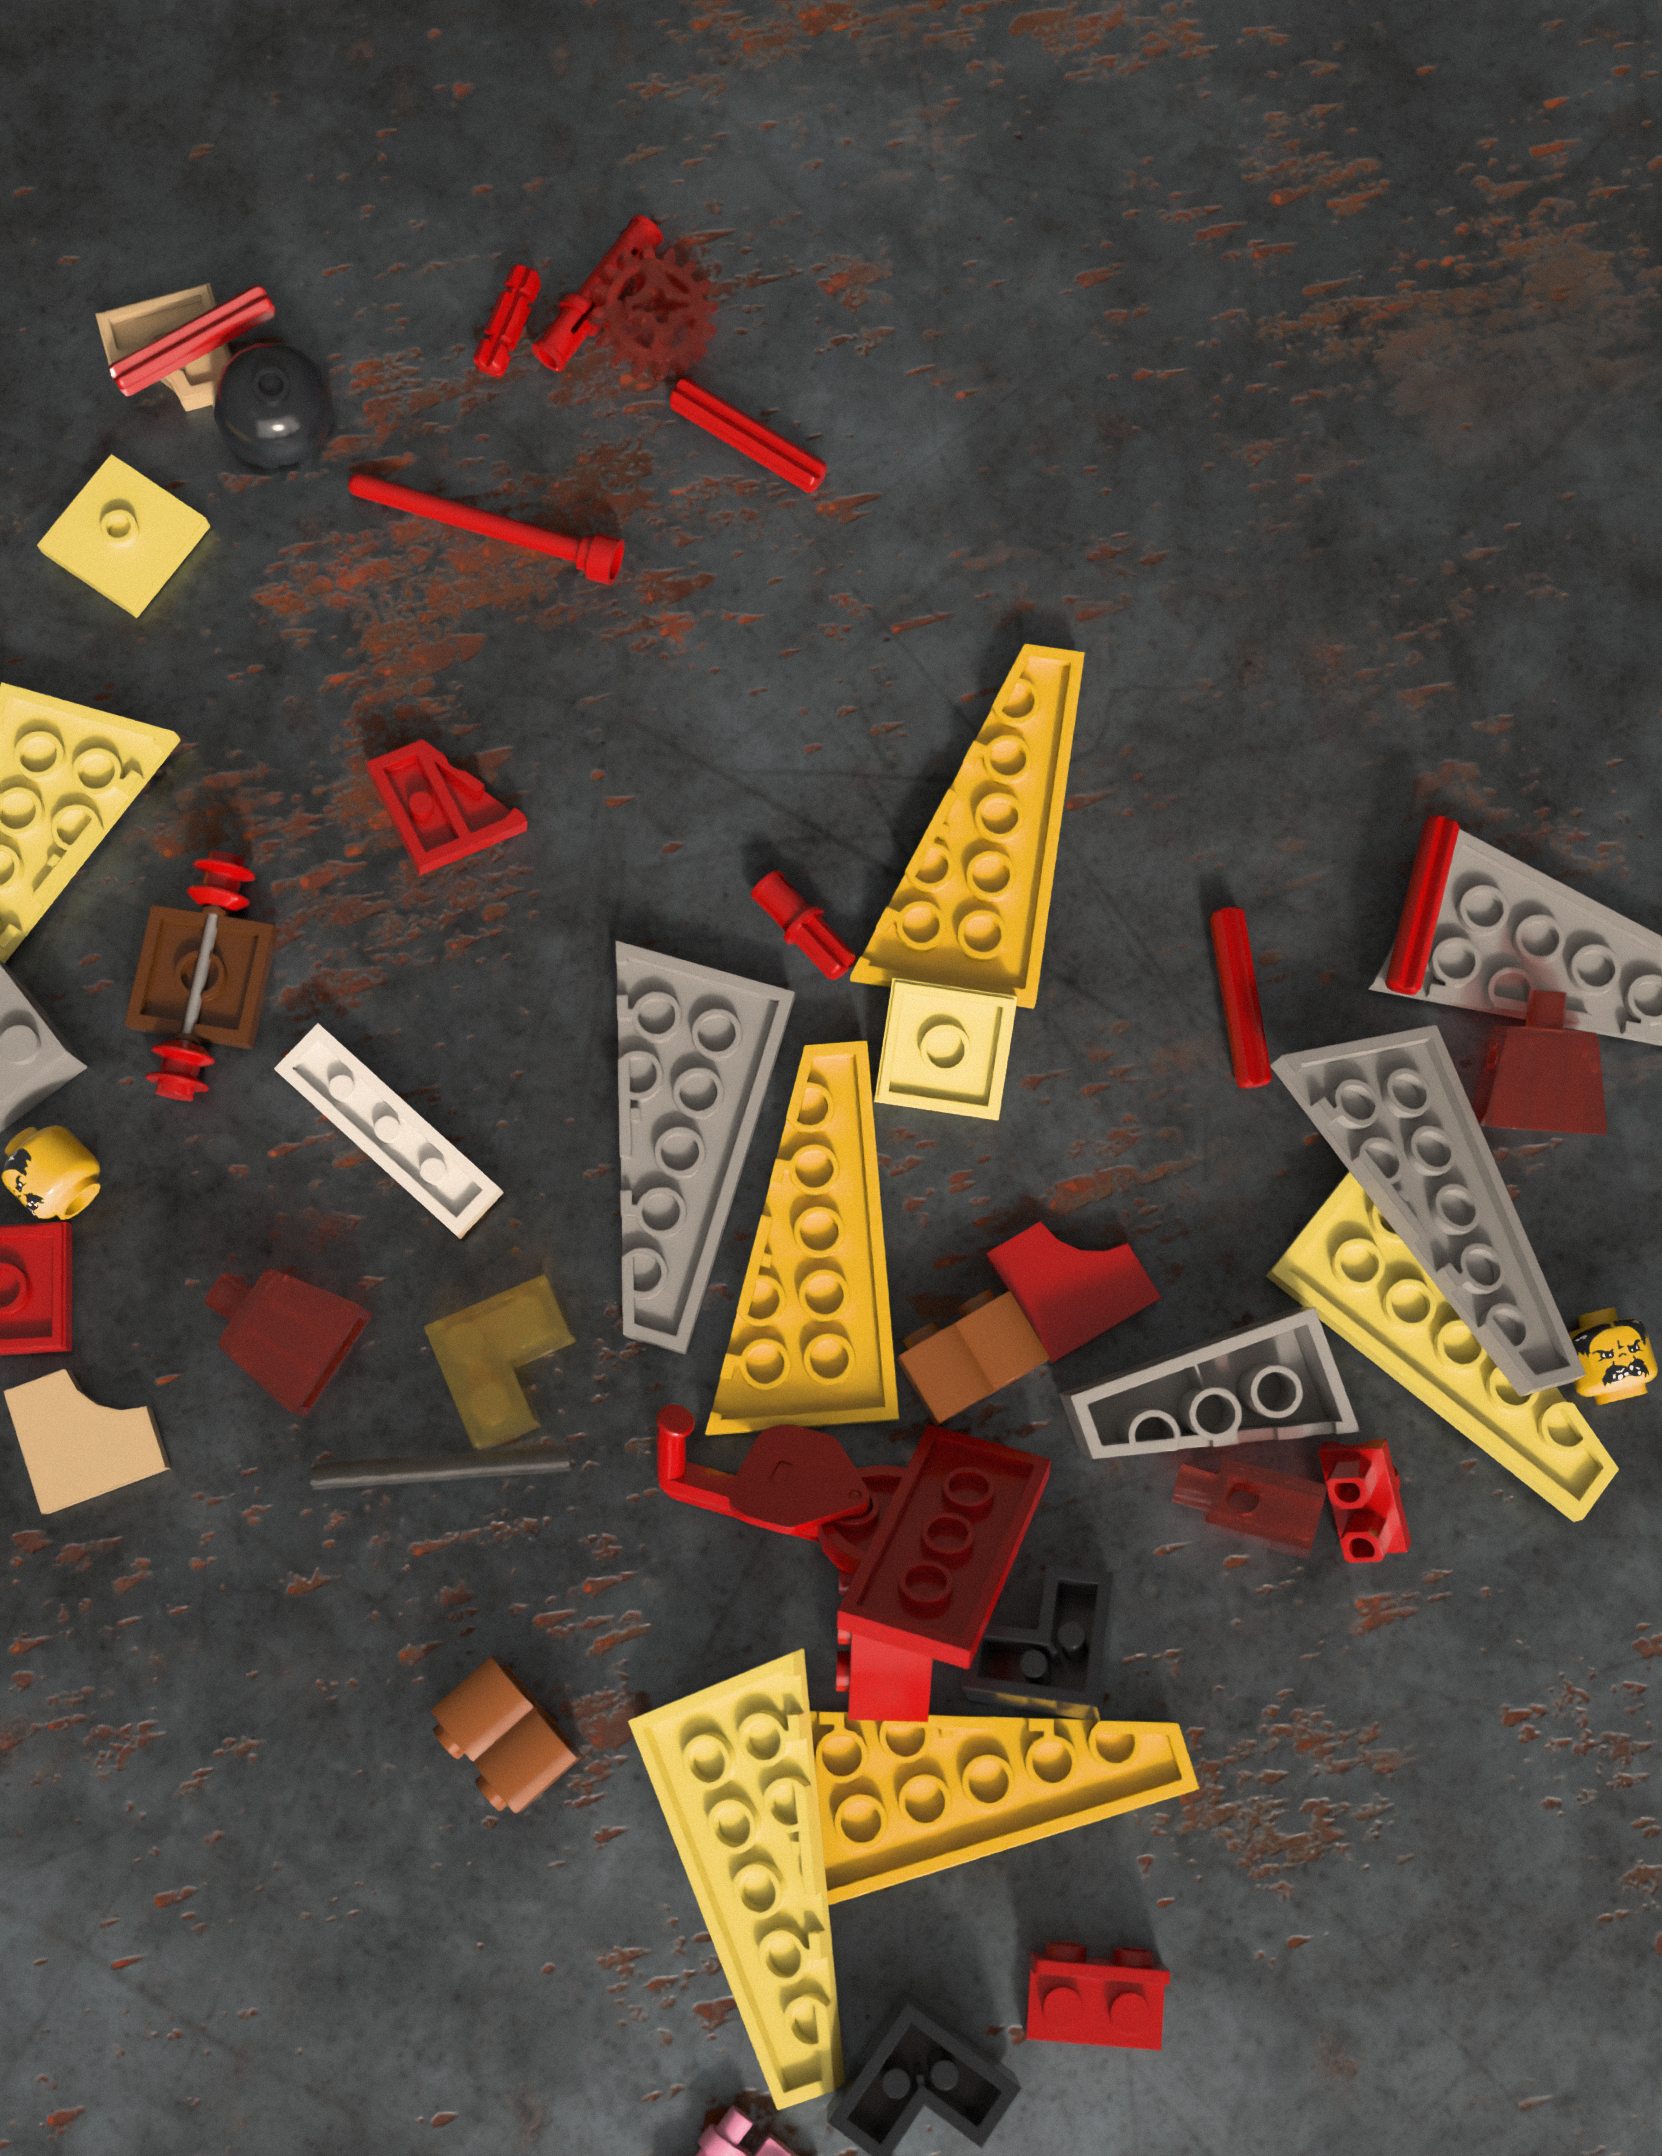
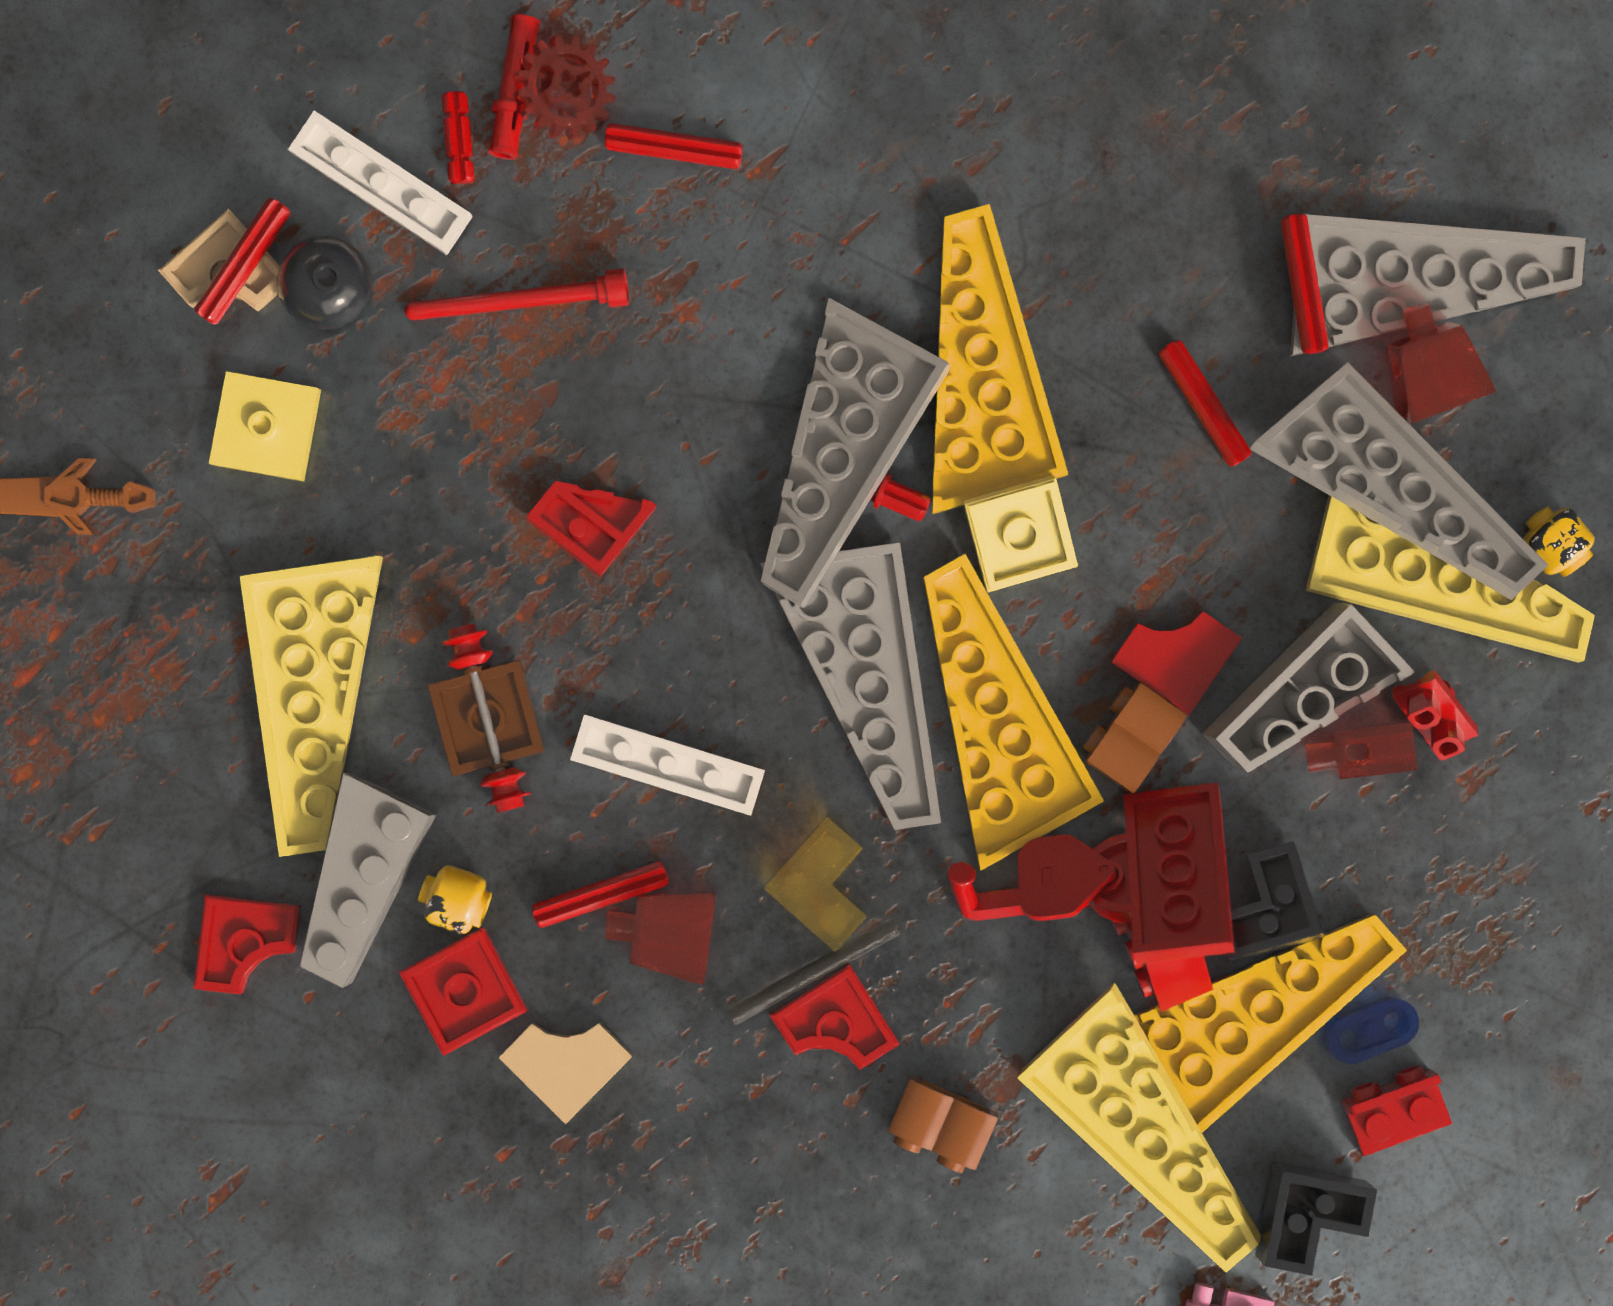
camera: 25 degrees left, 10 degrees up
none -> white plate [288,111,473,255]
none -> red axle [532,861,669,928]
none -> light grey wing [761,298,950,608]
none -> red tile [770,963,900,1070]
none -> clear blue plate [1324,997,1419,1064]

